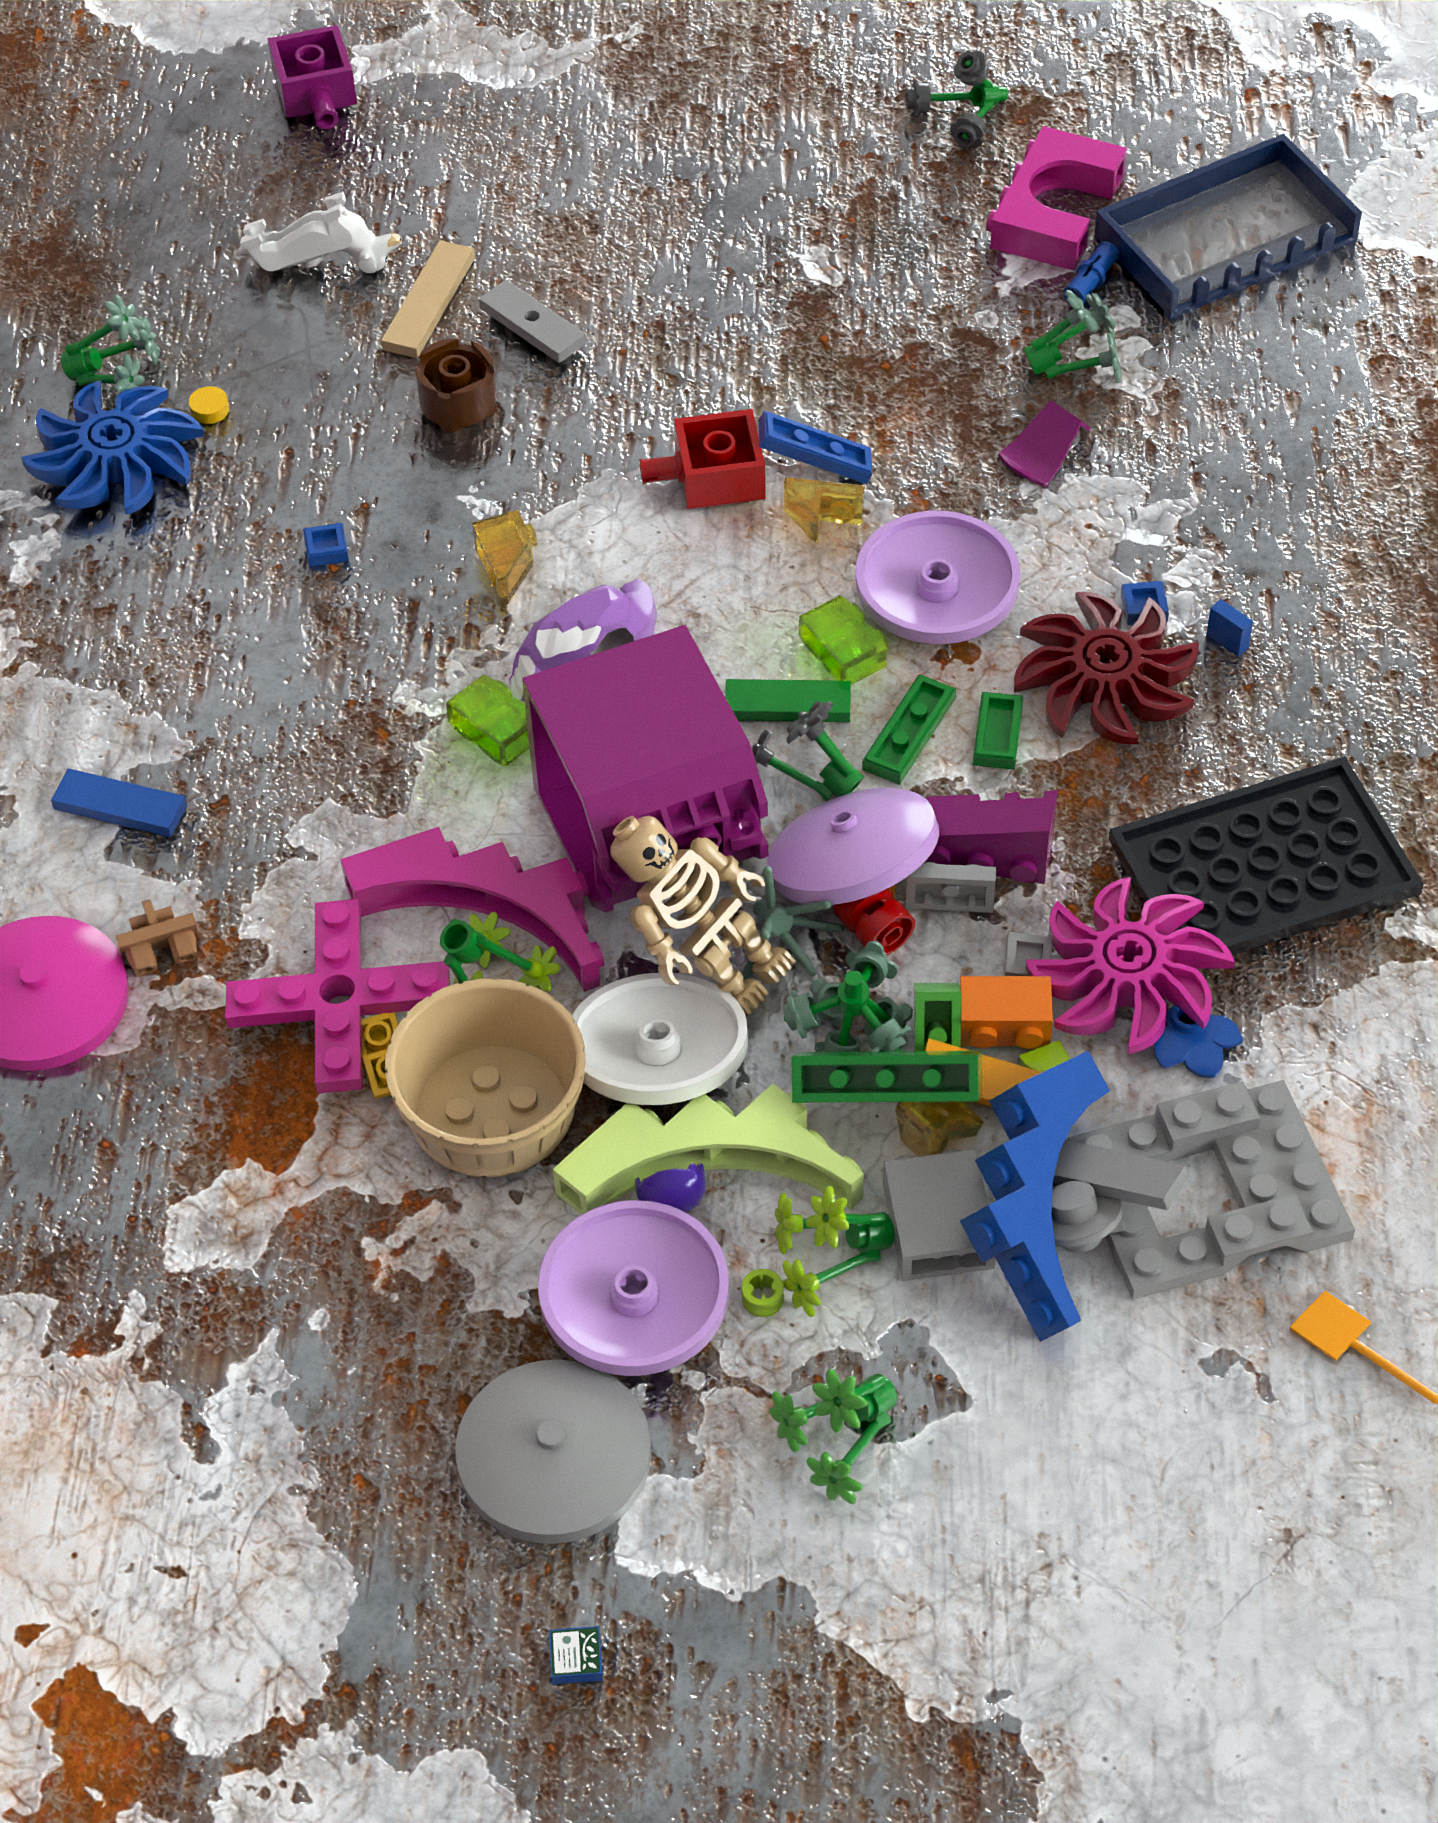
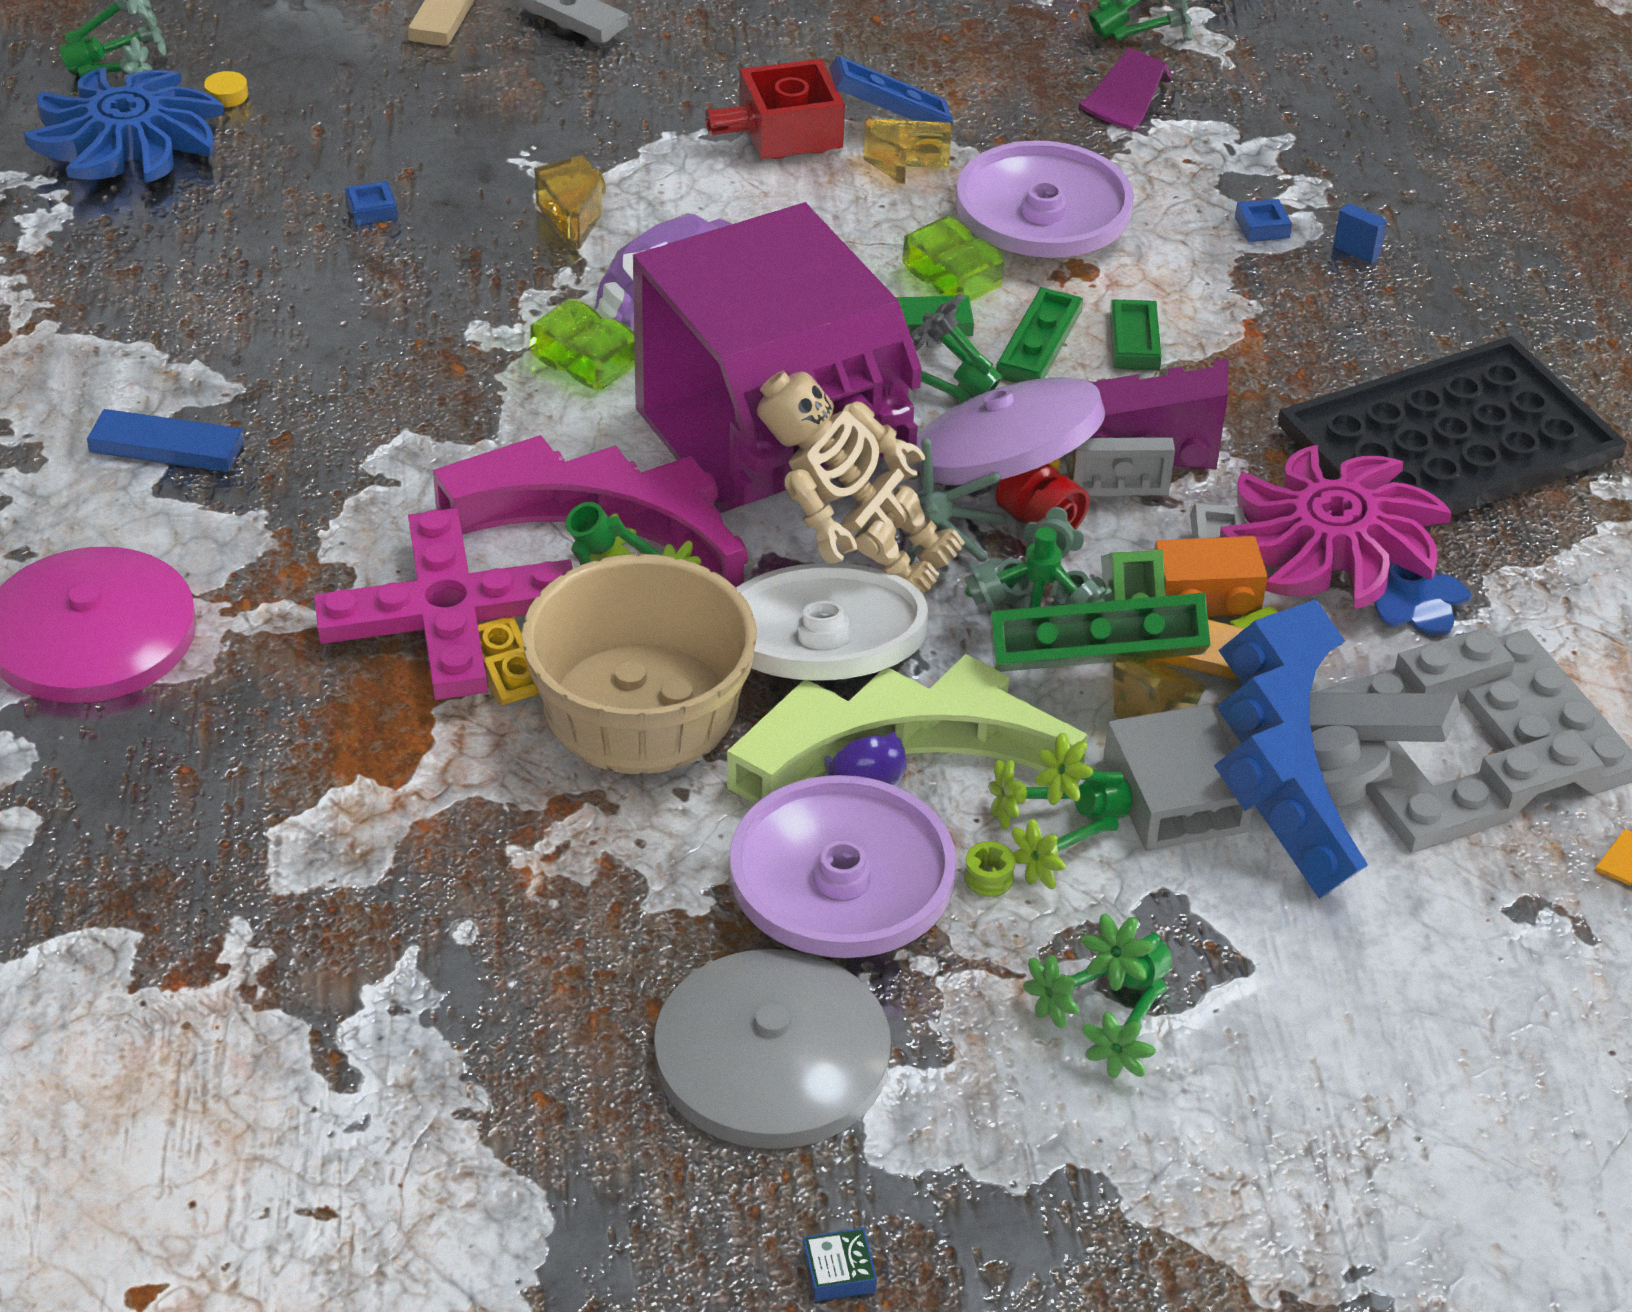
camera: 10 degrees left, 10 degrees down
medium nougat hips [116,899,198,977] -> none
reddish brown brick [415,339,497,432] -> none
dark red piece [1014,592,1199,744] -> none

